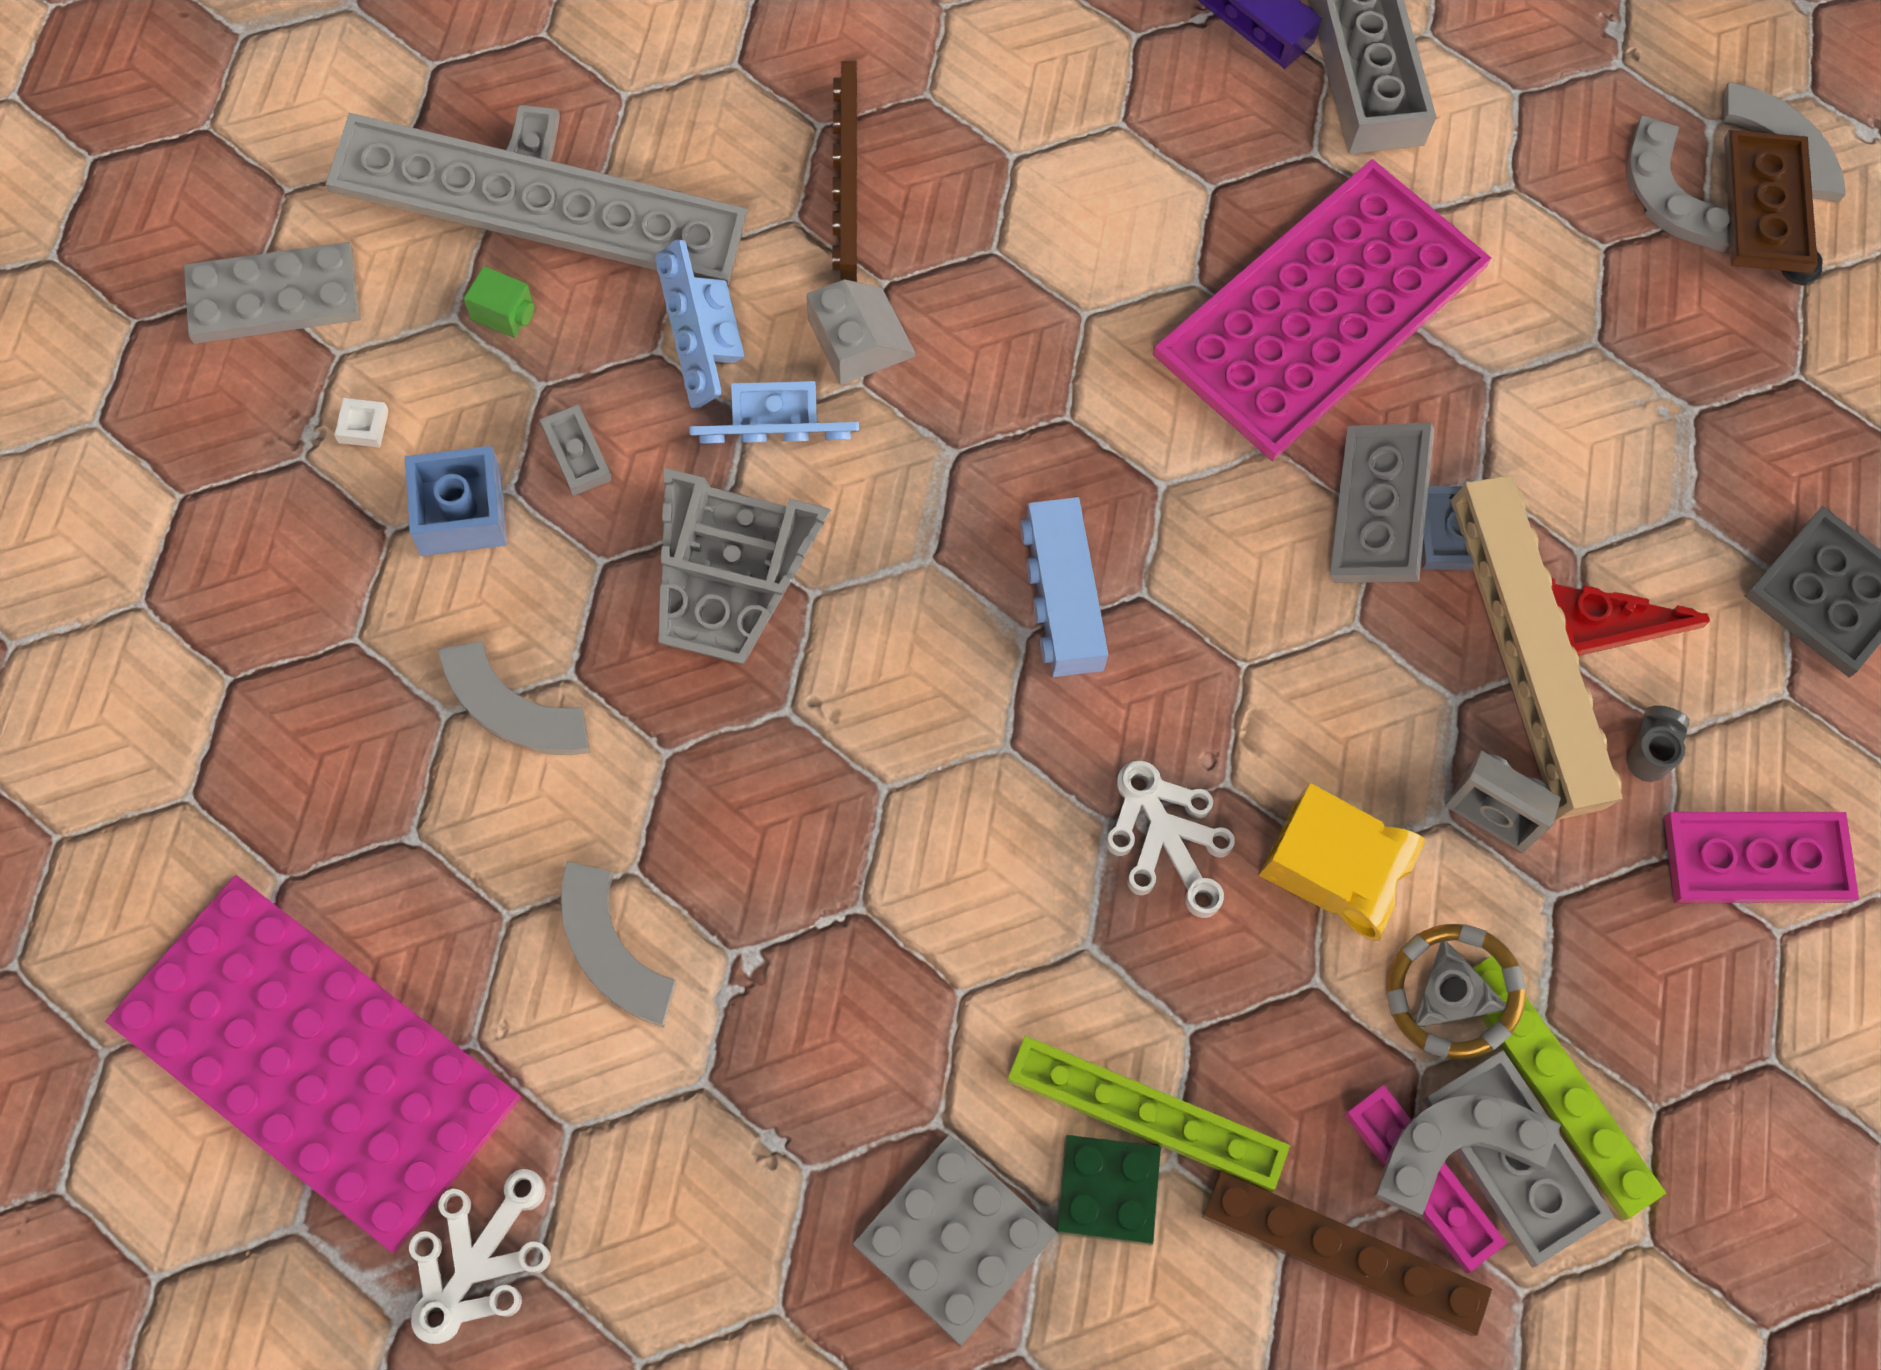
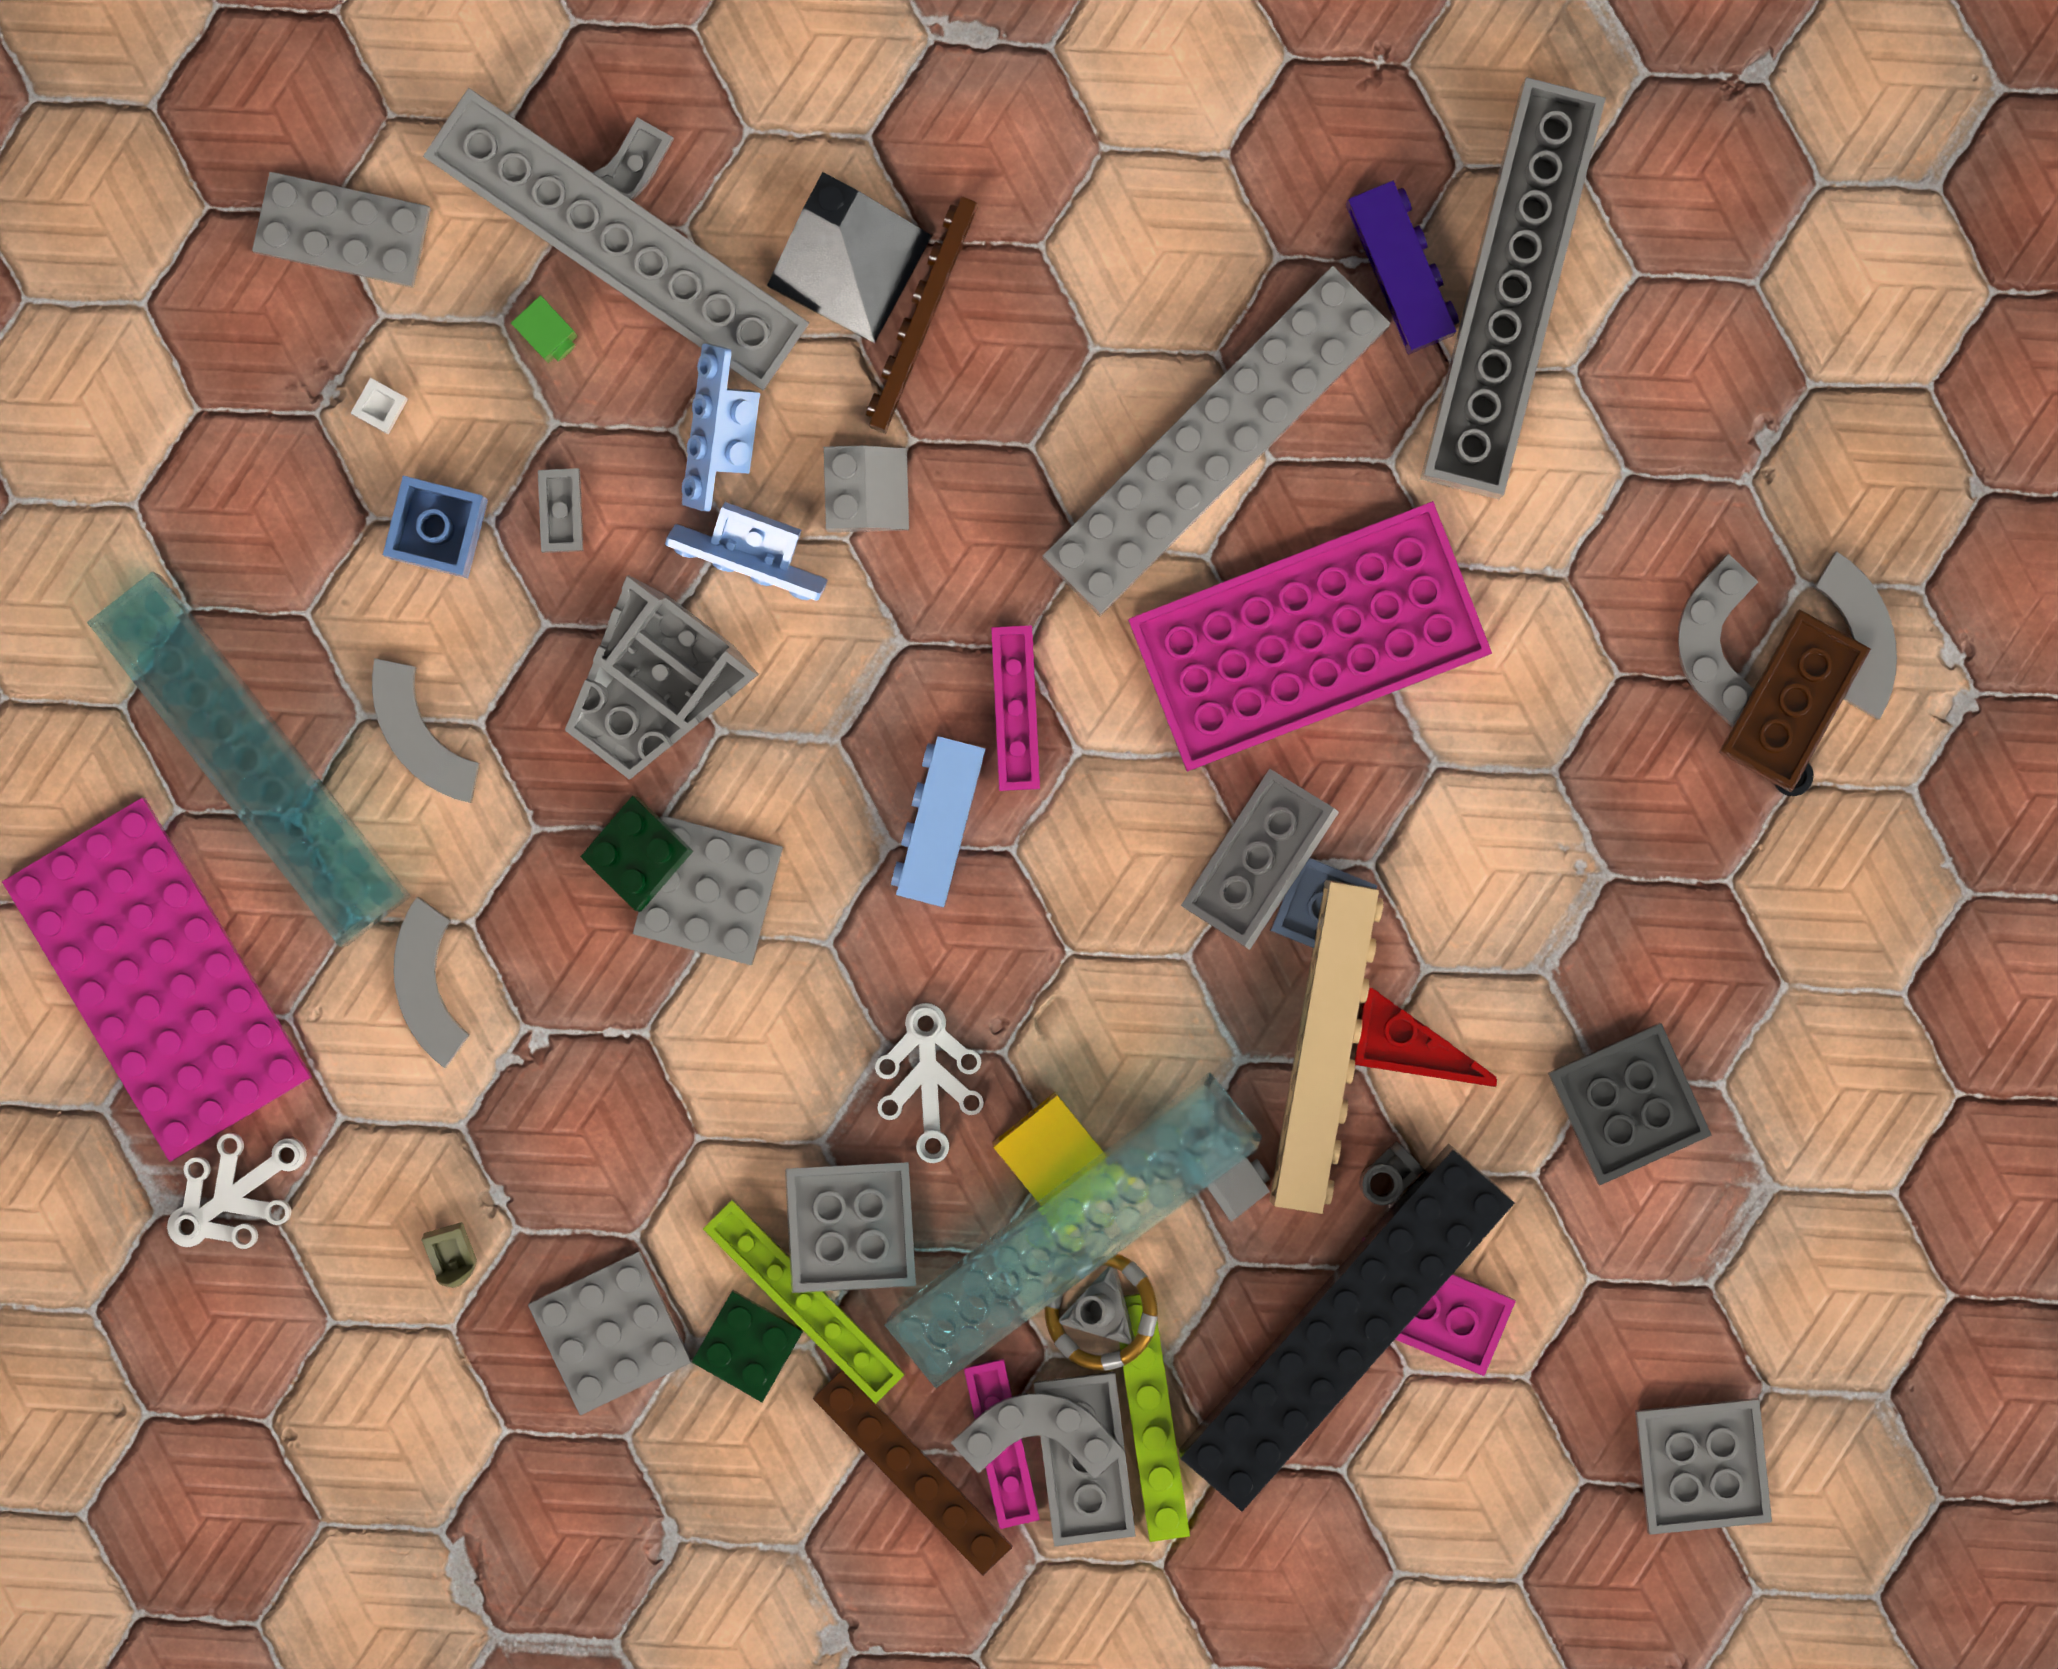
camera: 25 degrees right, 20 degrees up
none -> clear light blue brick [87,572,411,947]
none -> olive plate [422,1222,477,1288]
none -> dark green plate [580,795,693,912]
none -> light grey plate [633,816,783,965]
none -> slope [767,172,932,344]
none -> light grey plate [785,1162,916,1293]
none -> clear light blue brick [884,1072,1262,1389]
none -> dark pink plate [991,625,1040,791]
none -> light grey brick [1042,266,1391,617]
none -> black brick [1178,1143,1515,1512]

